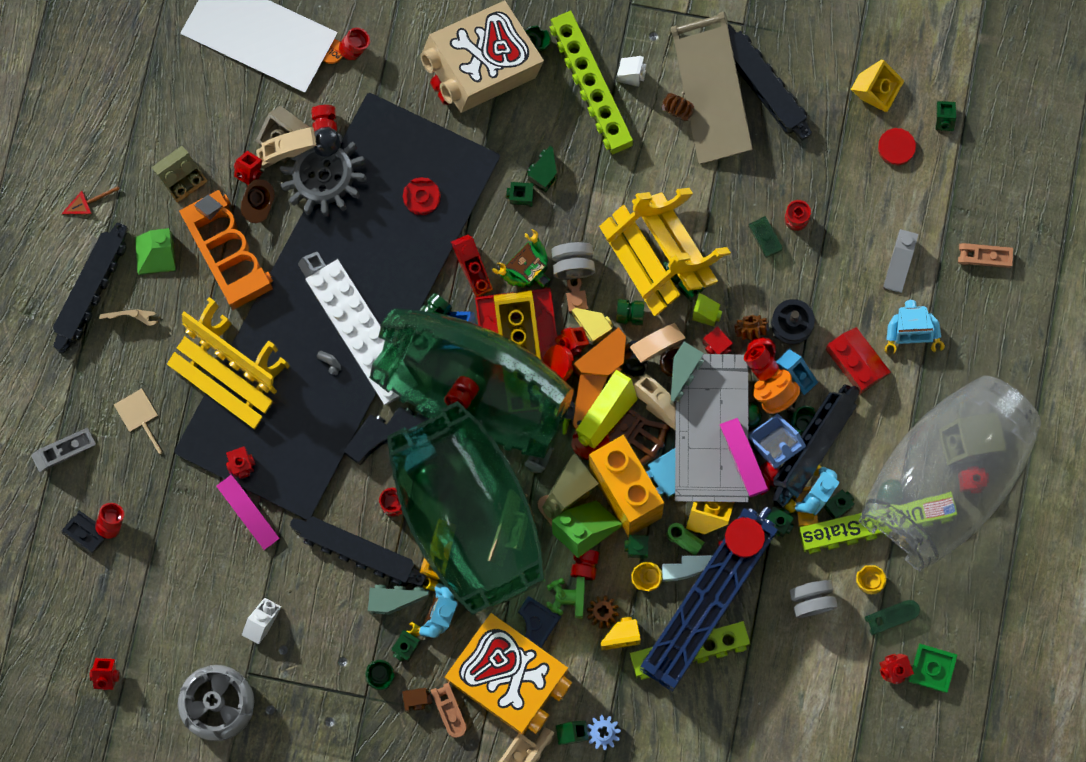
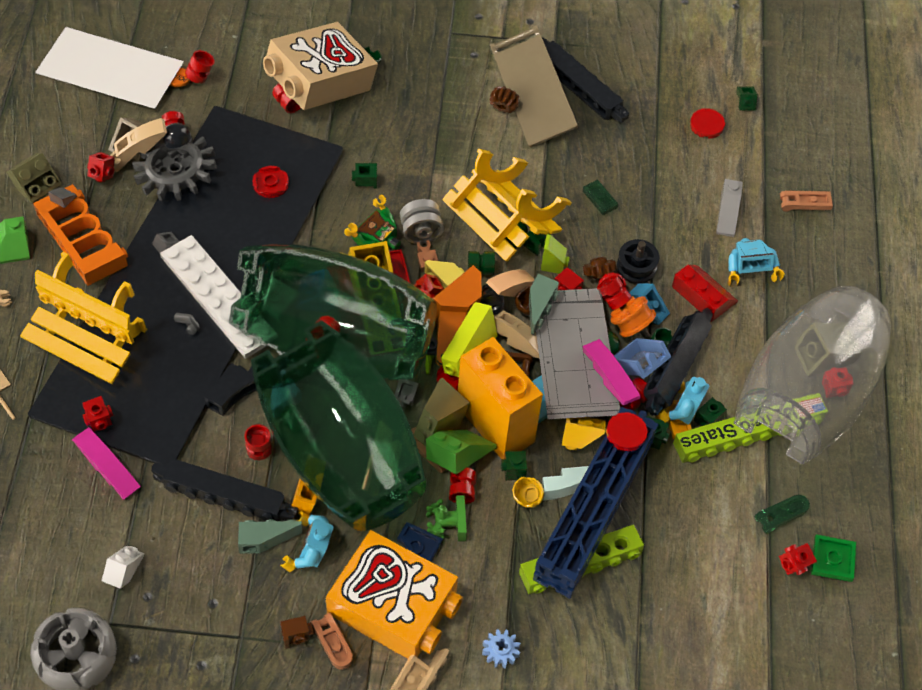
camera: 15 degrees left, 20 degrees down
reddish brown piece [241,179,274,224] -> none
dark green hair [365,659,395,690] -> none
dark green brick [391,630,421,662] -> none
red slope [451,235,493,297] -> none
dark green slope [527,146,557,193] -> none
lime brick [549,11,633,155] -> none
dark green brick [556,721,589,745] -> none
reddish brown gear [587,595,620,629] -> none
yellow slope [601,617,641,651] -> none
white slope [617,56,646,87] -> none
bright green piece [666,523,705,556] -> none
red wheel [784,200,811,231] -> none
light grey wheel [789,580,838,618] -> none
yellow slope [851,60,904,112] -> none
yellow hair [856,565,887,595] -> none

